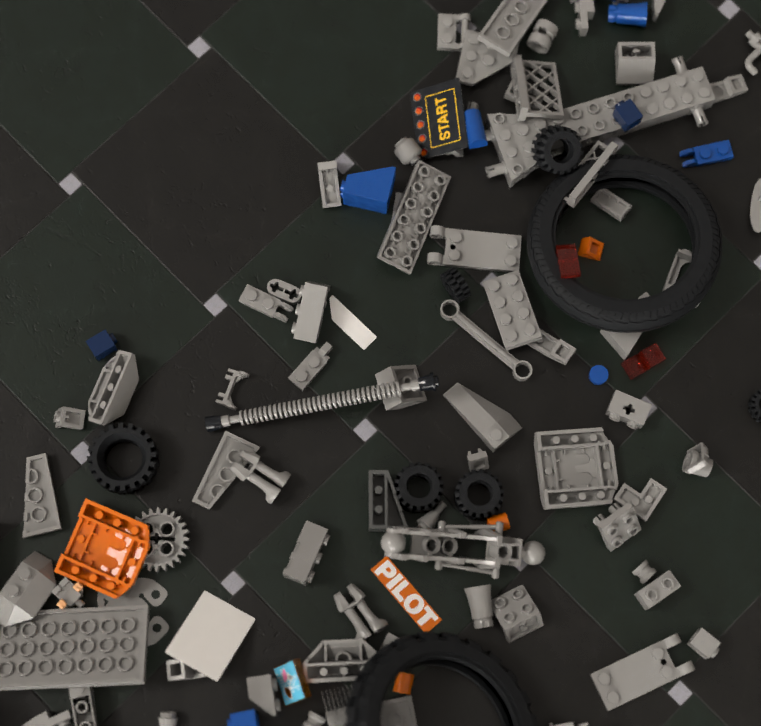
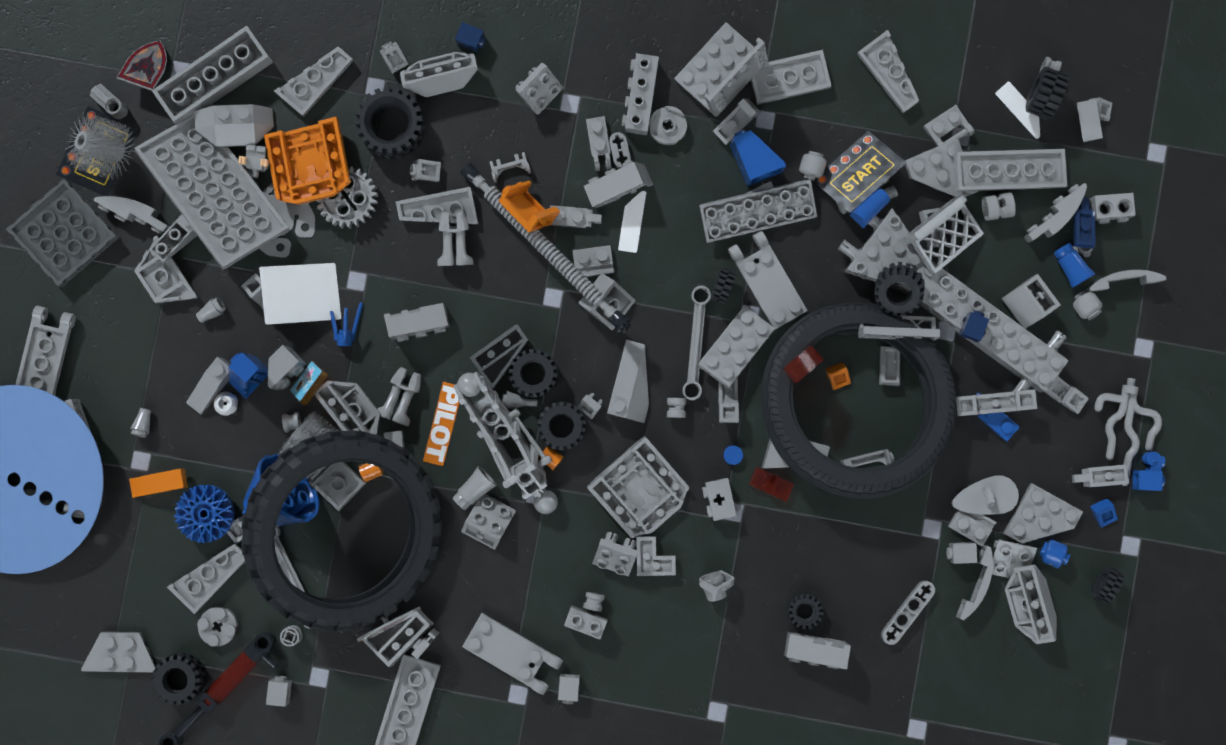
camera: 60 degrees right, 10 degrees up
none -> blue plant [330,302,363,346]
none -> light grey bracket [410,159,441,182]
none -> orange panel [498,181,560,232]
none -> light grey plate [515,63,563,115]
none -> light grey plate [572,245,614,277]
none -> light grey brick [622,53,659,135]
none -> light grey plate [649,106,687,145]
none -> light grey wheel [667,398,686,418]
none -> light grey bracket [674,23,768,117]
none -> light grey plate [751,50,831,105]
none -> light grey wing [857,30,919,113]
none -> light grey slope [956,389,1037,416]
none -> light grey head [1073,291,1102,320]

